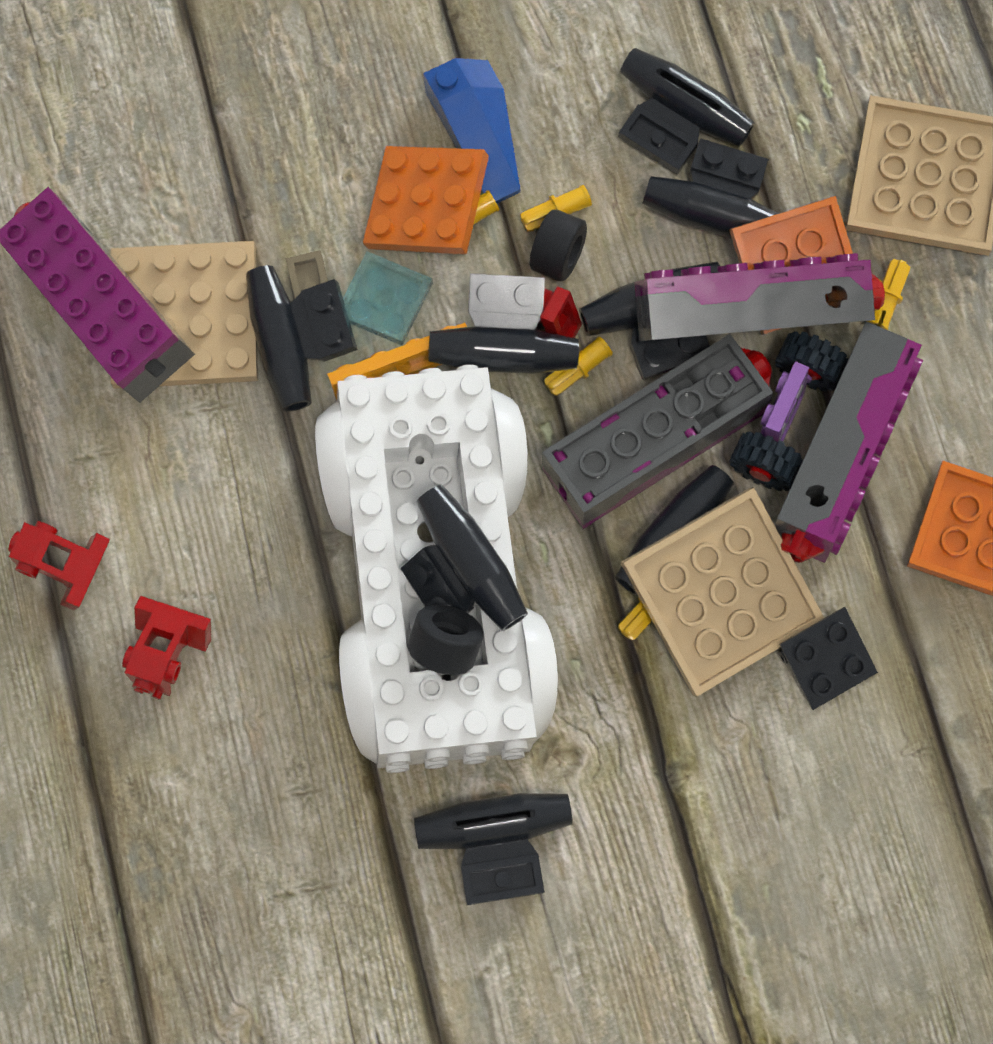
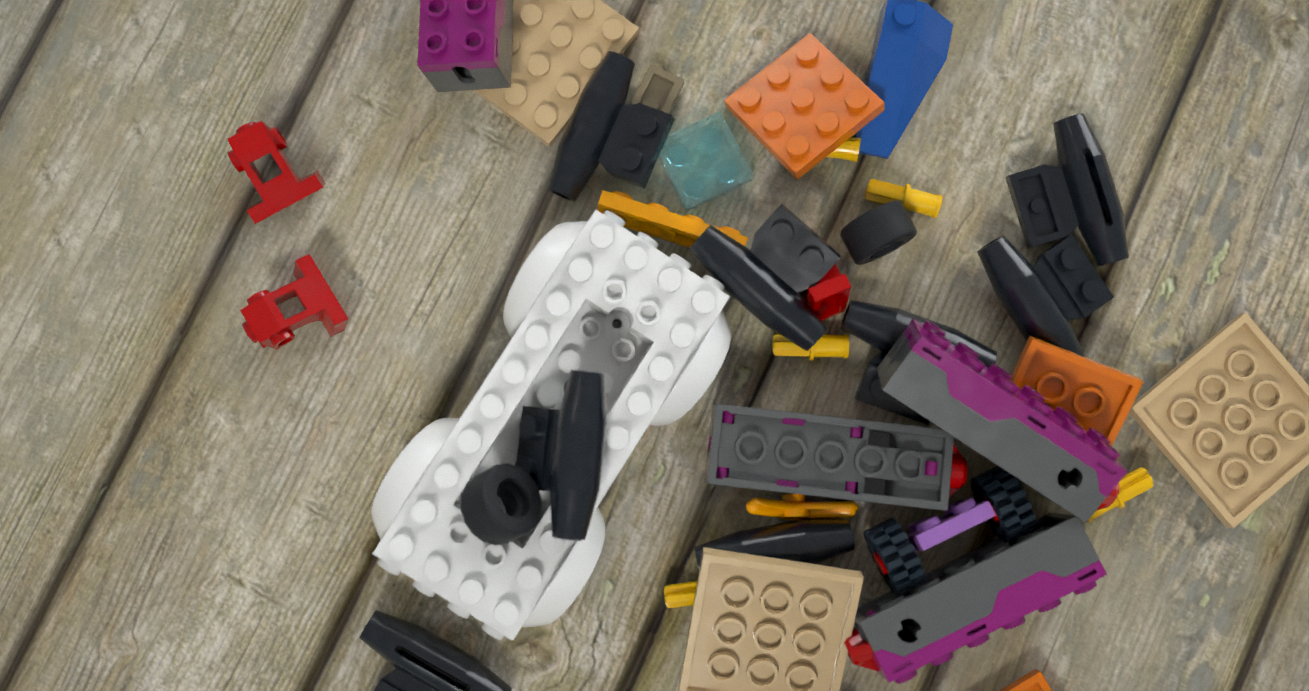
camera: 30 degrees right, 10 degrees up
none -> light orange piece [746,494,859,521]

